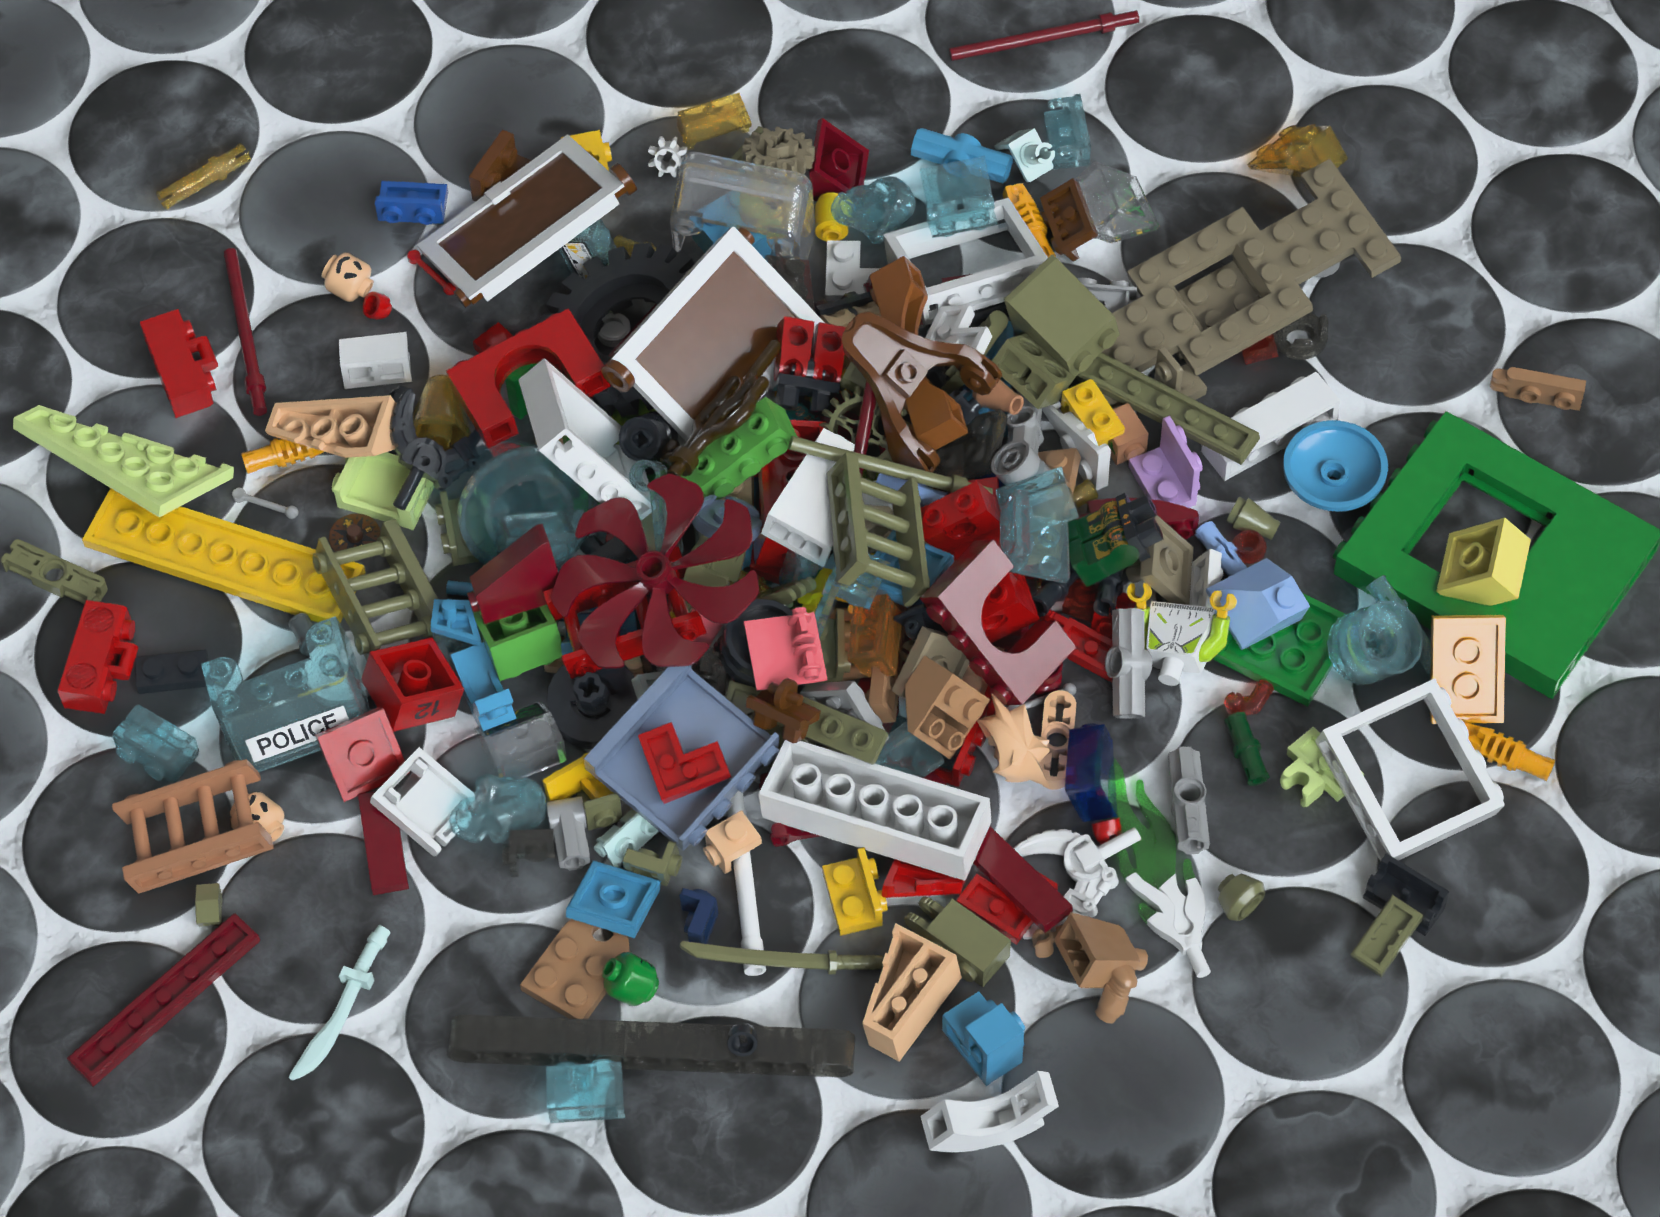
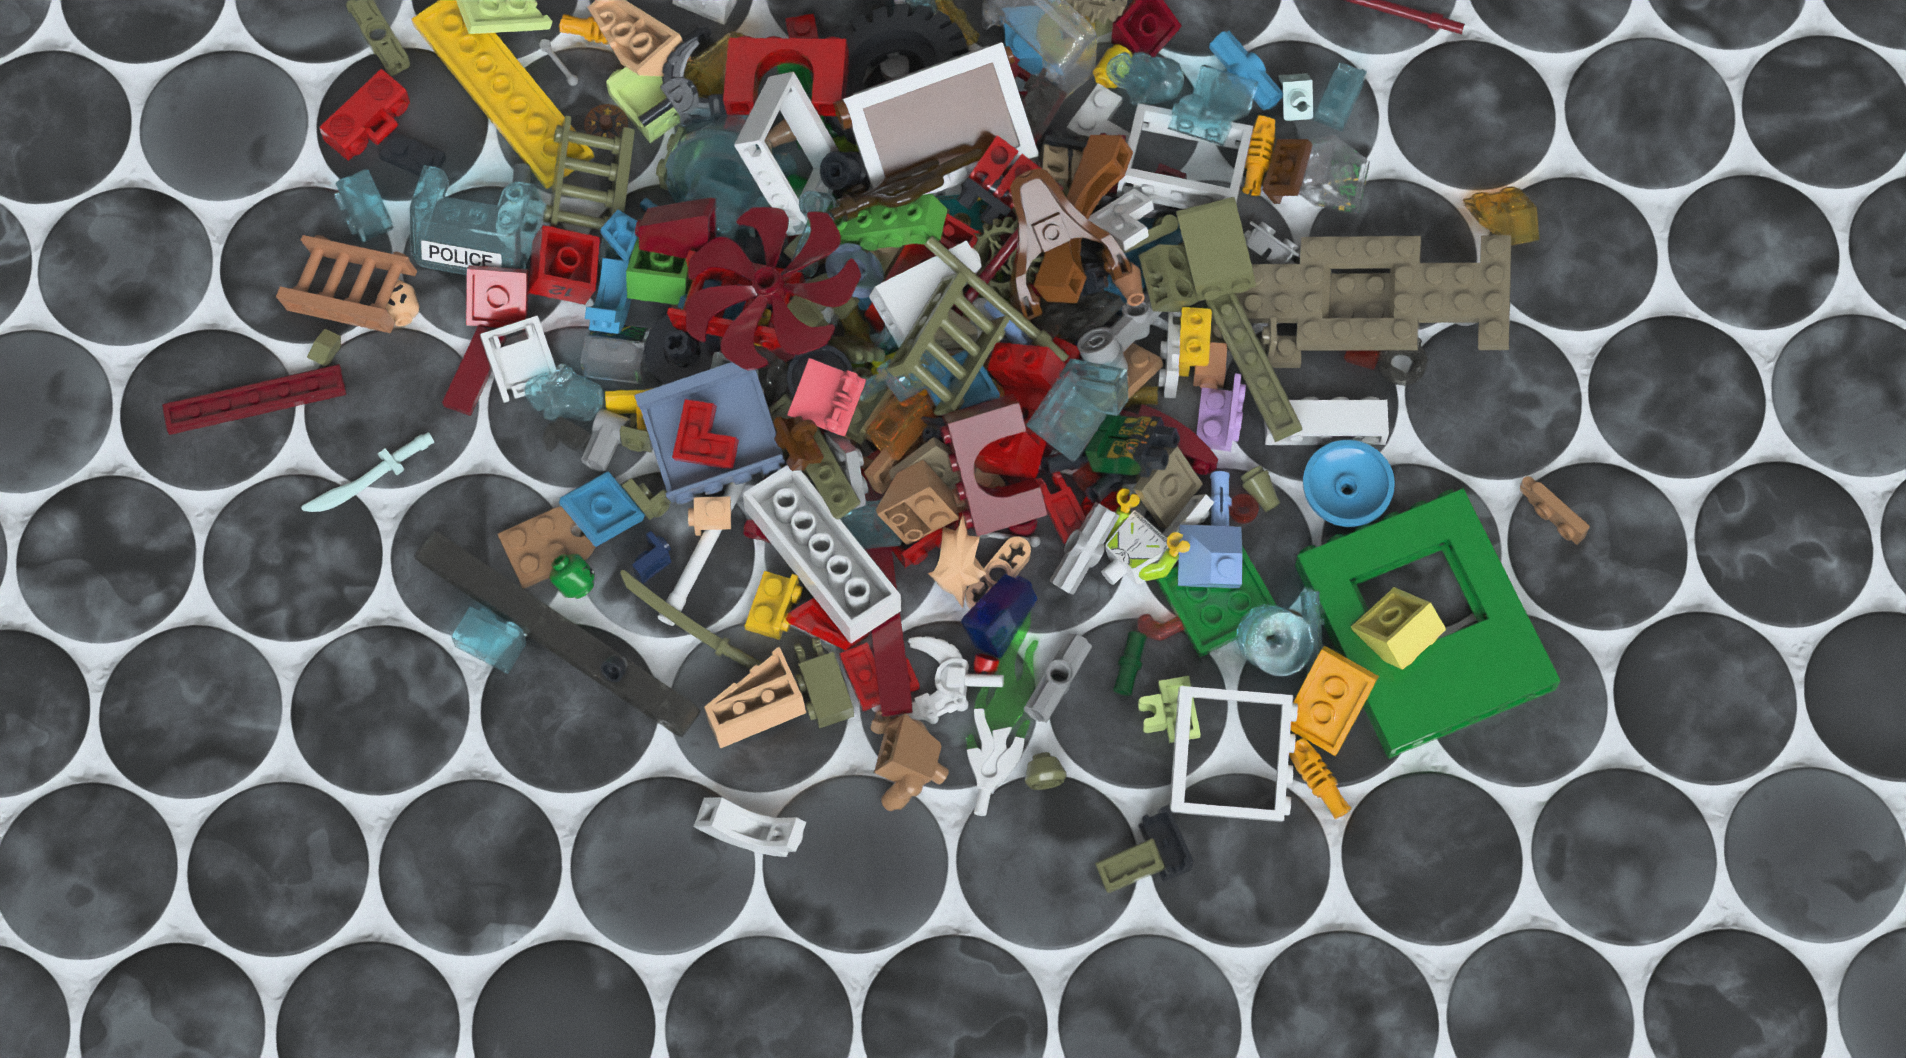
camera: 30 degrees right, 10 degrees up
light aqua hinge [594,809,659,868] -> none
dark azure brick [942,991,1025,1086] -> none

